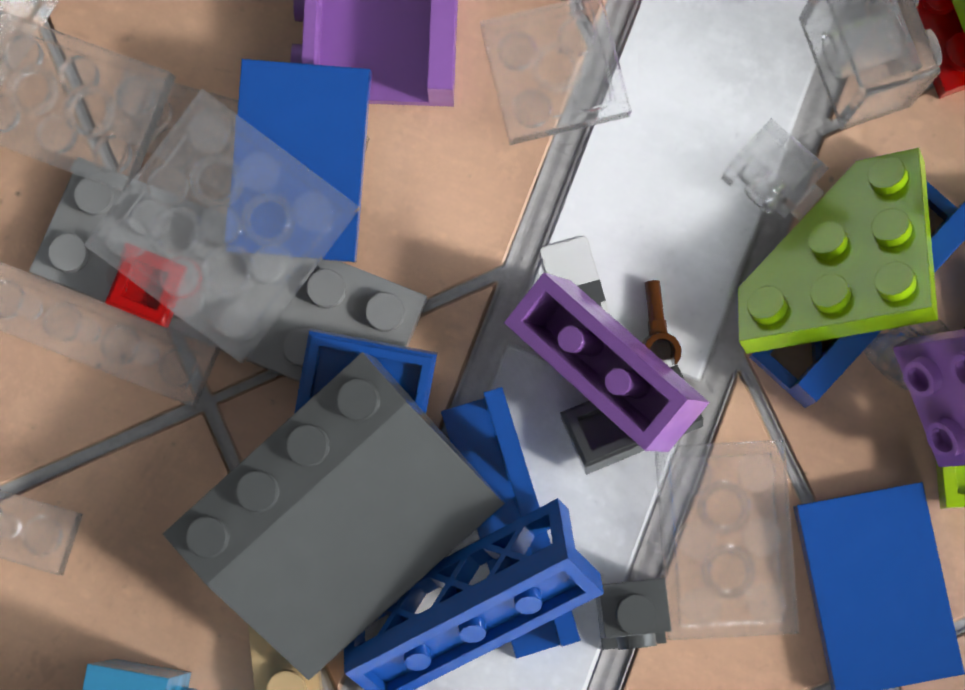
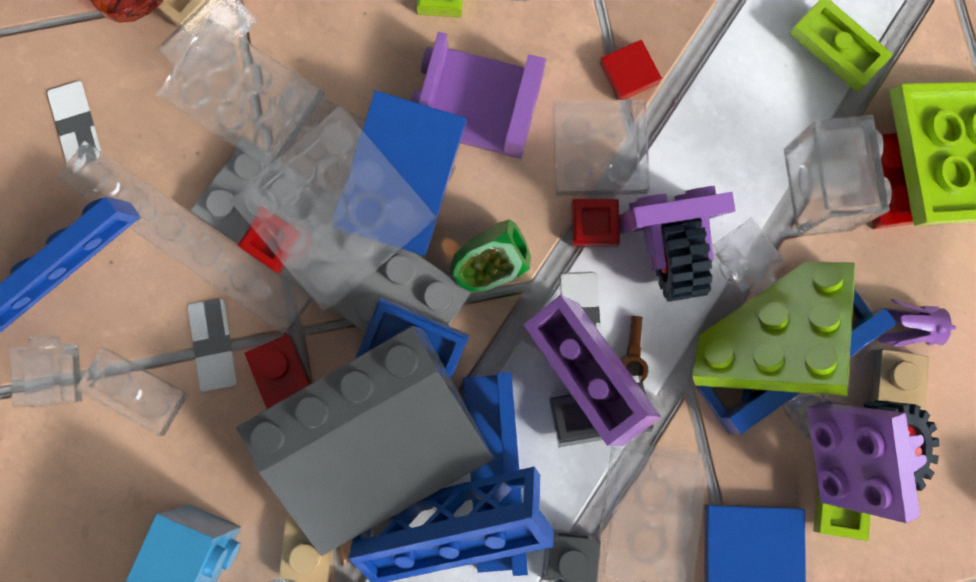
camera: 10 degrees right, 0 degrees up
none -> clear sticker [188,298,237,392]
none -> red plate [244,334,311,409]
none -> green rock [450,219,531,292]
none -> red tile [571,199,620,247]
none -> plate [619,186,736,302]

